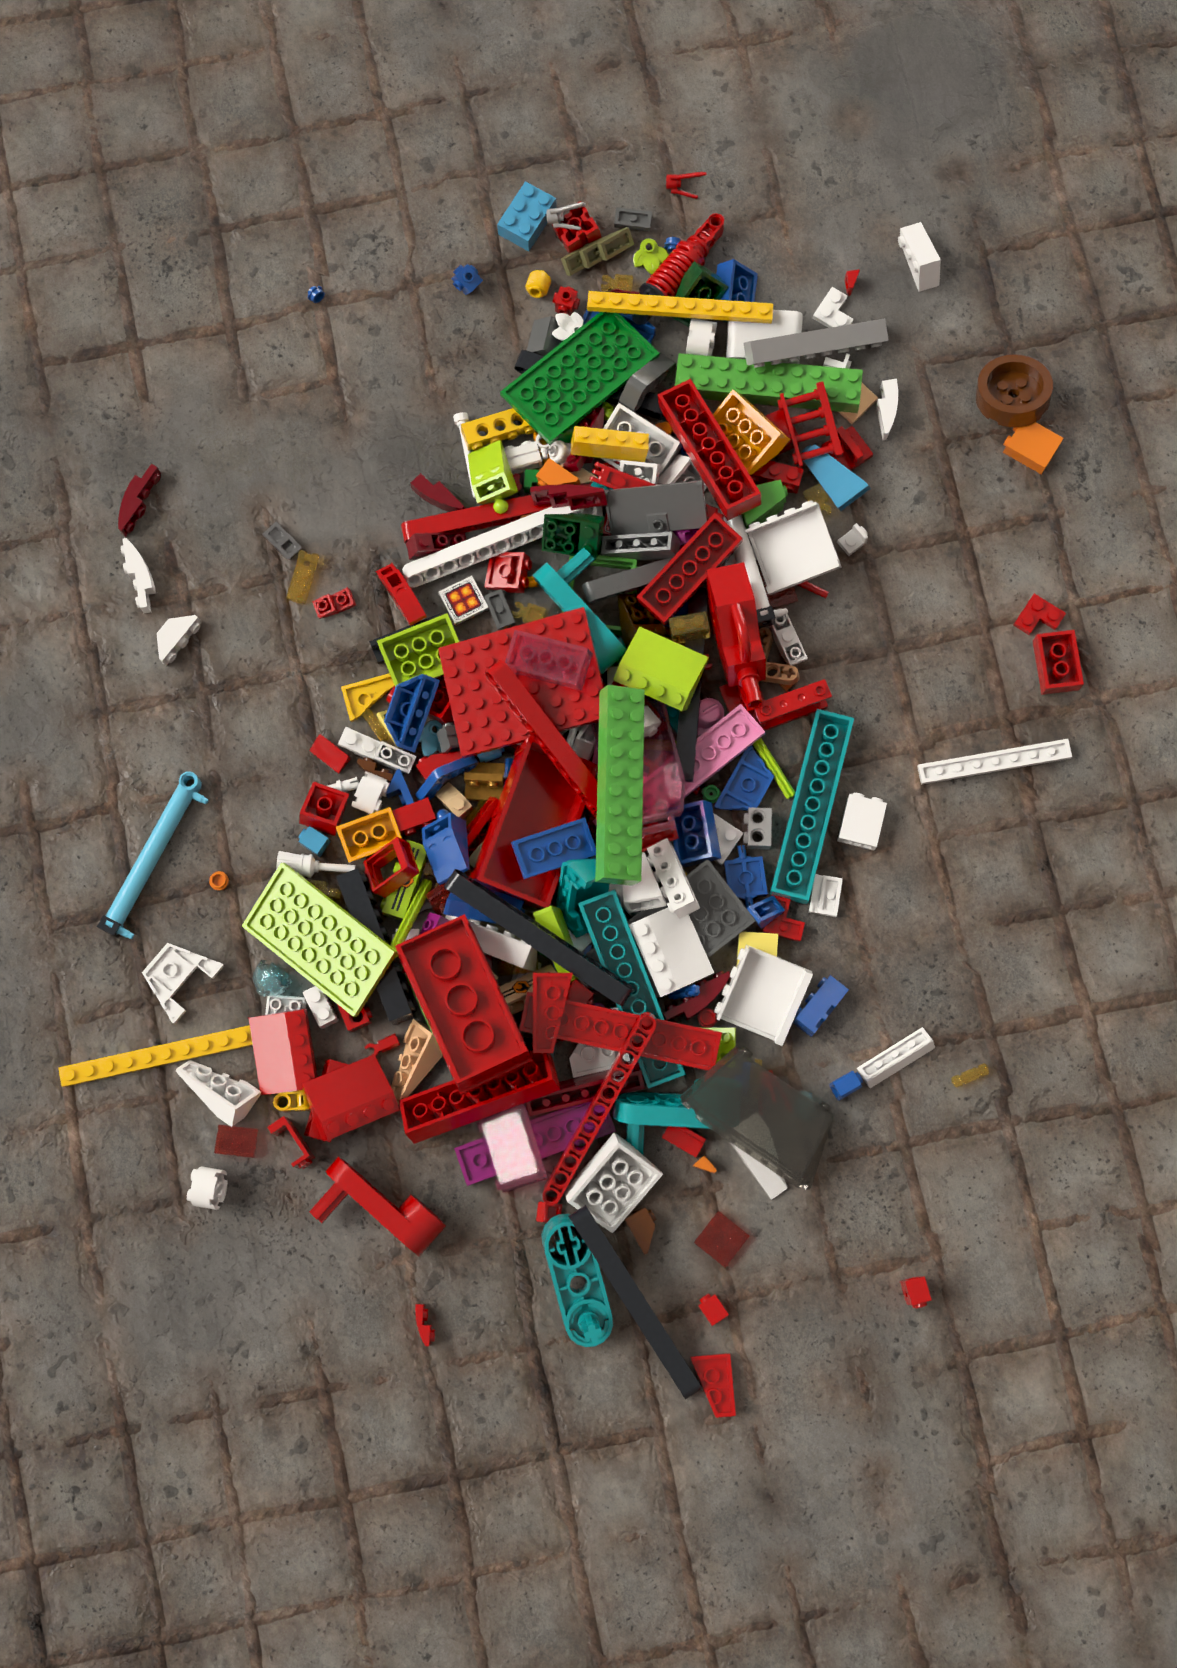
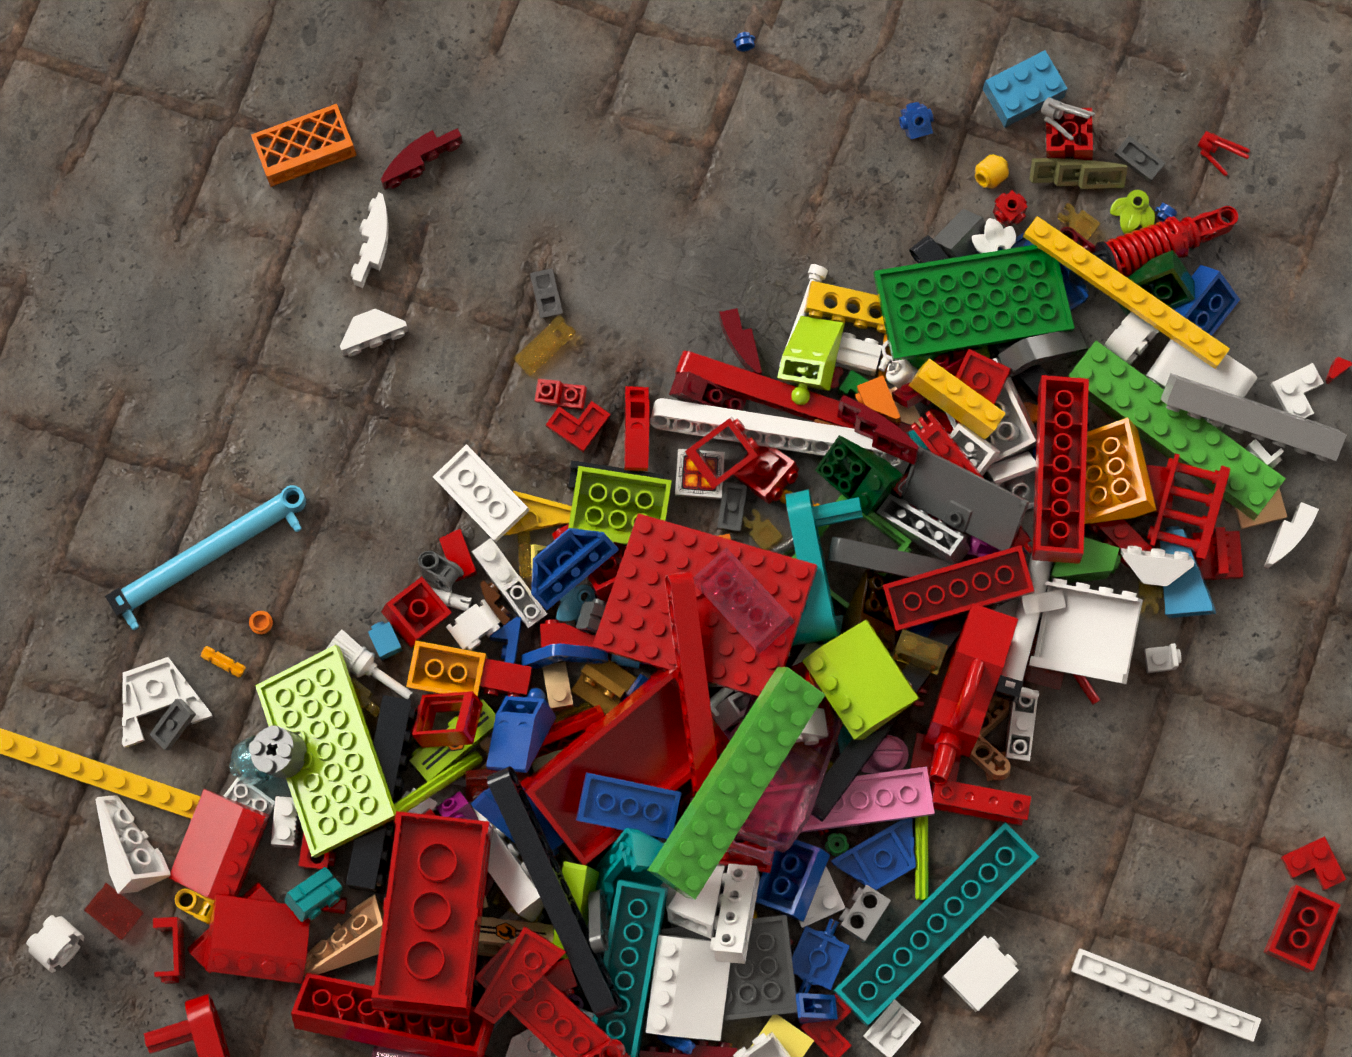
camera: 25 degrees right, 0 degrees up
none -> dark grey plate [149,699,196,750]
none -> light orange axle [201,646,245,677]
none -> brick [249,725,306,778]
none -> orange fence [251,104,357,187]
none -> teal brick [284,867,343,922]
none -> dark grey piece [418,551,464,592]
none -> white plate [433,444,530,542]
none -> red plate [545,401,611,453]
none -> dark grey beam [588,889,609,953]
none -> red window [685,416,760,489]
none -> red plate [955,349,1012,405]
none -> white sticker [1021,589,1066,615]
none -> white slope [1120,546,1194,586]

